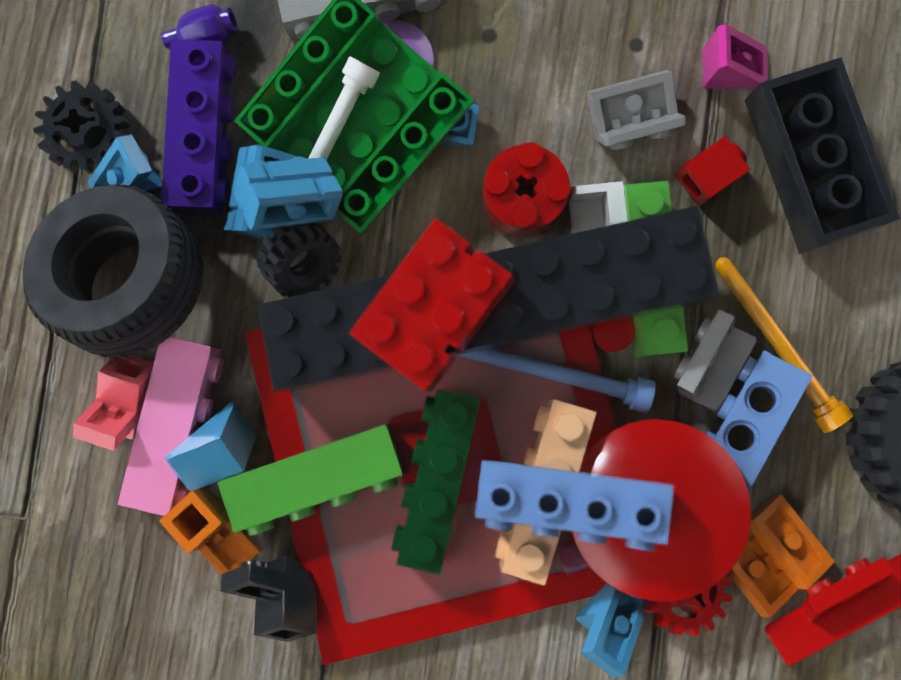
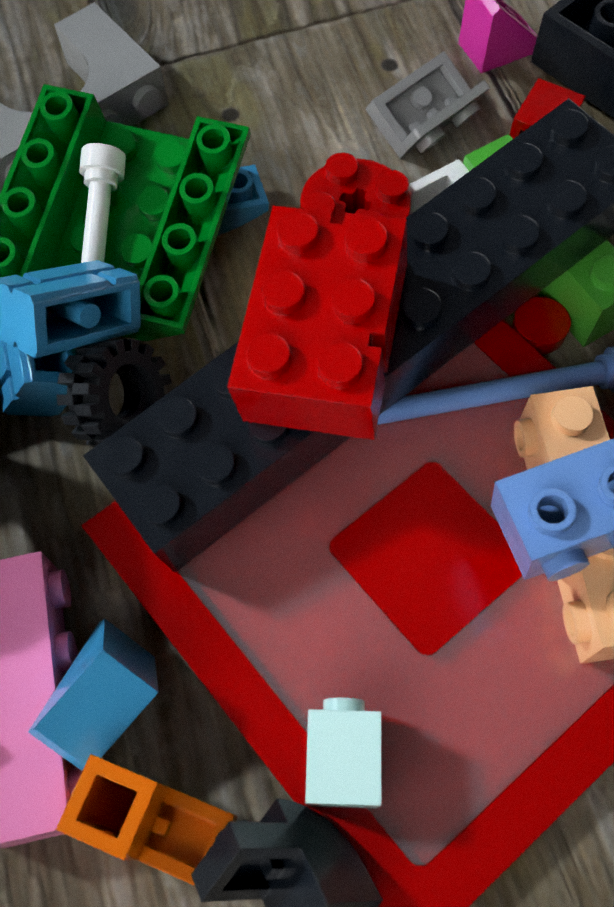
camera: 25 degrees left, 20 degrees down
bright green brick [217,423,405,536] -> none
dark green brick [391,389,481,575] -> none
none -> light aqua brick [305,698,381,809]

